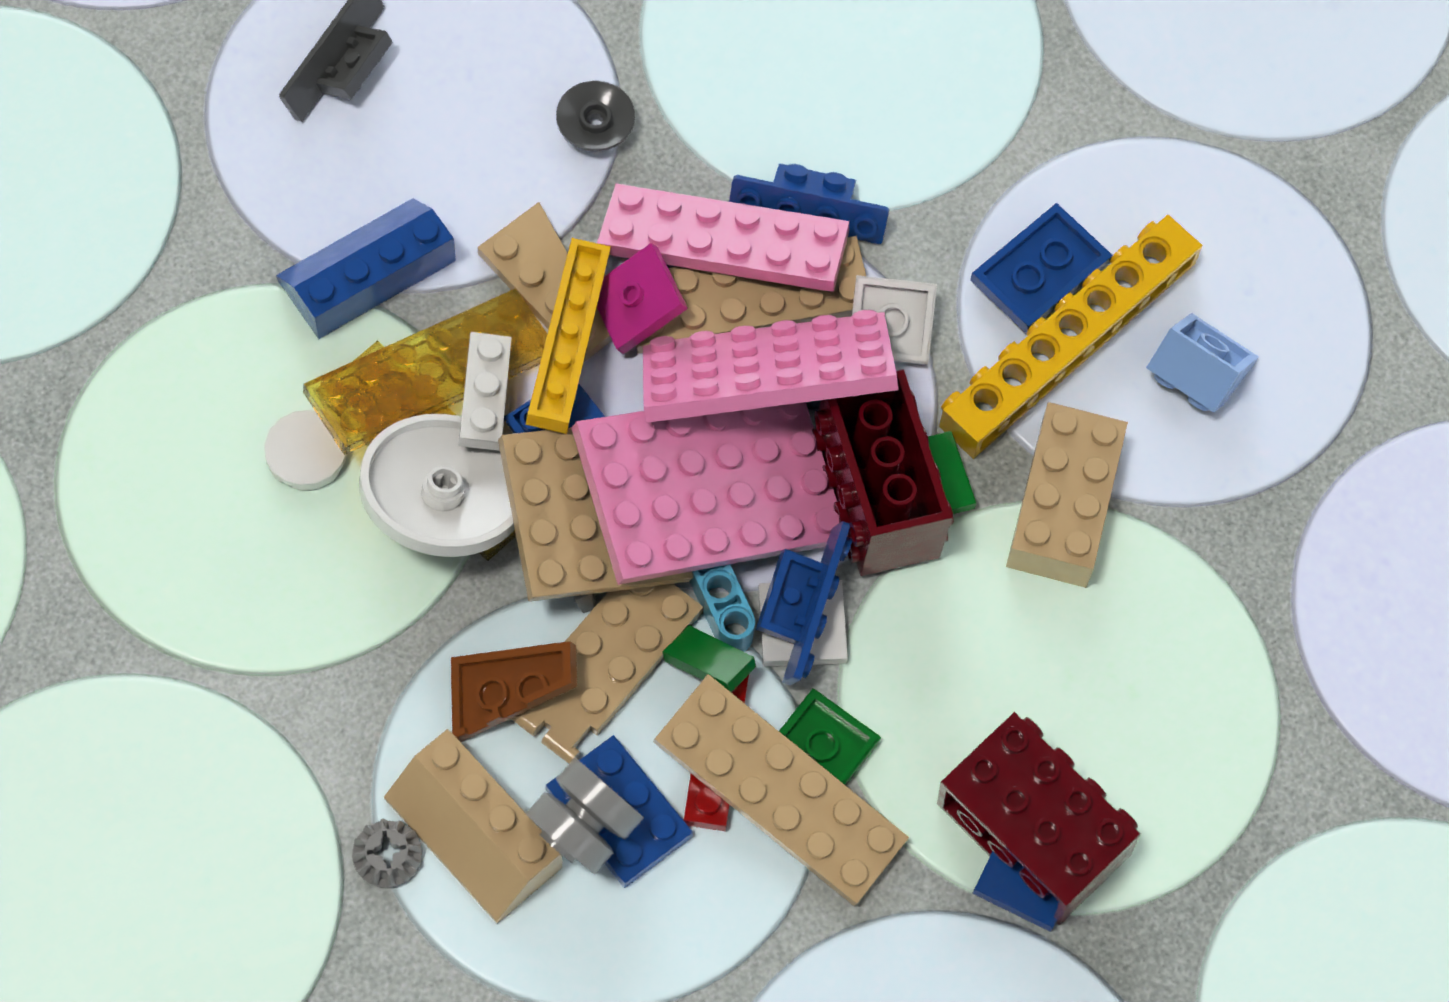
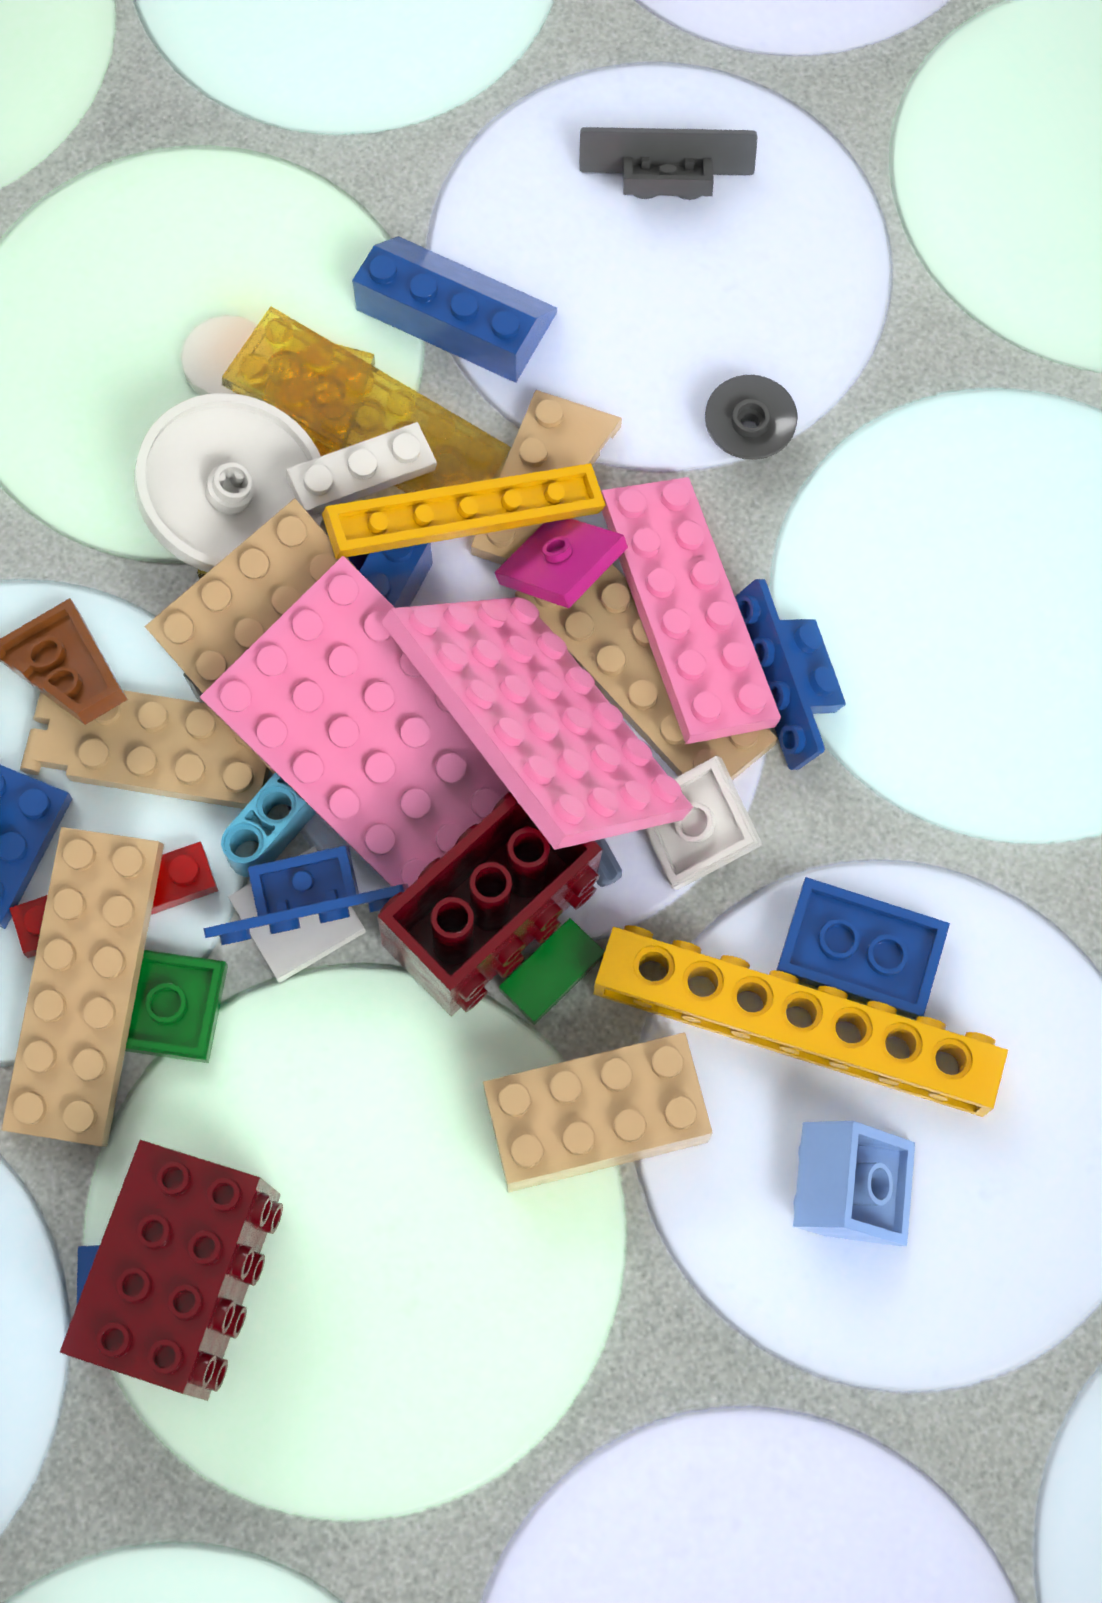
camera: 65 degrees right, 5 degrees up
green tile [662,625,756,692] -> none

